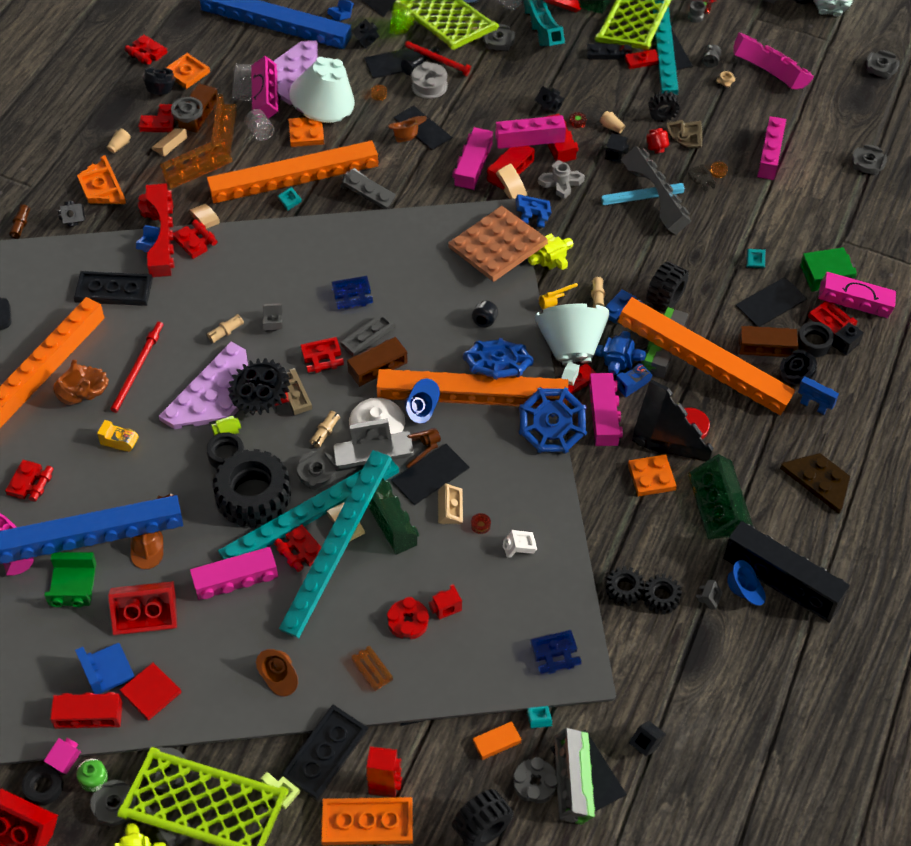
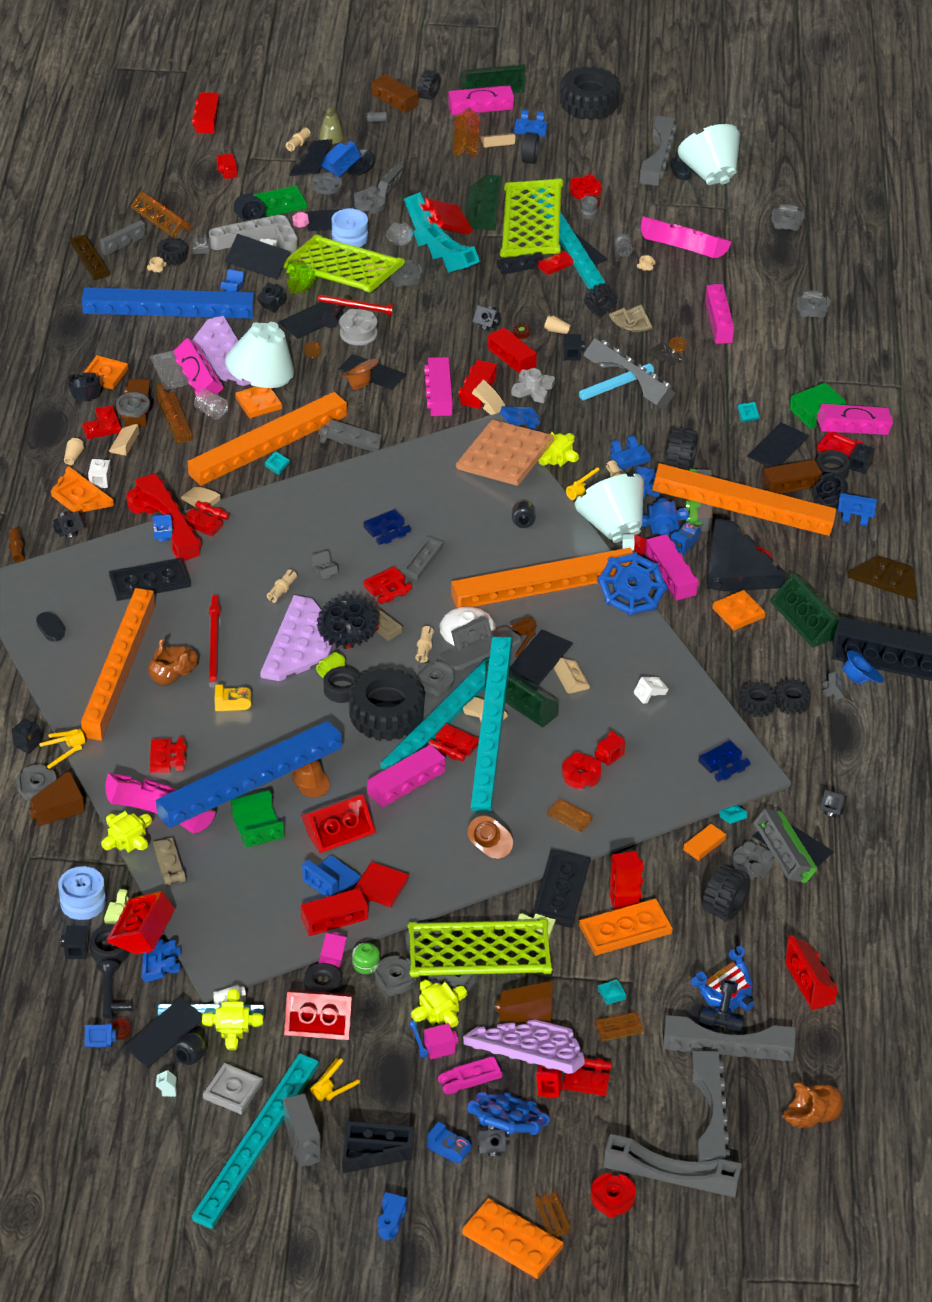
camera: 20 degrees left, 10 degrees down
red plate [125,35,167,65] -> none
clear orange fence [160,137,233,189] -> none
reddish brown brick [347,337,408,387] -> none
blue piece [405,378,440,424] -> none
blue plate [463,338,534,380] -> none
clear red tile [471,513,491,534] -> none
dark pink brick [495,115,566,149] -> none
red head [646,128,669,154] -> none
none -> white brick [88,459,111,488]
none -> blue plate [610,435,651,469]

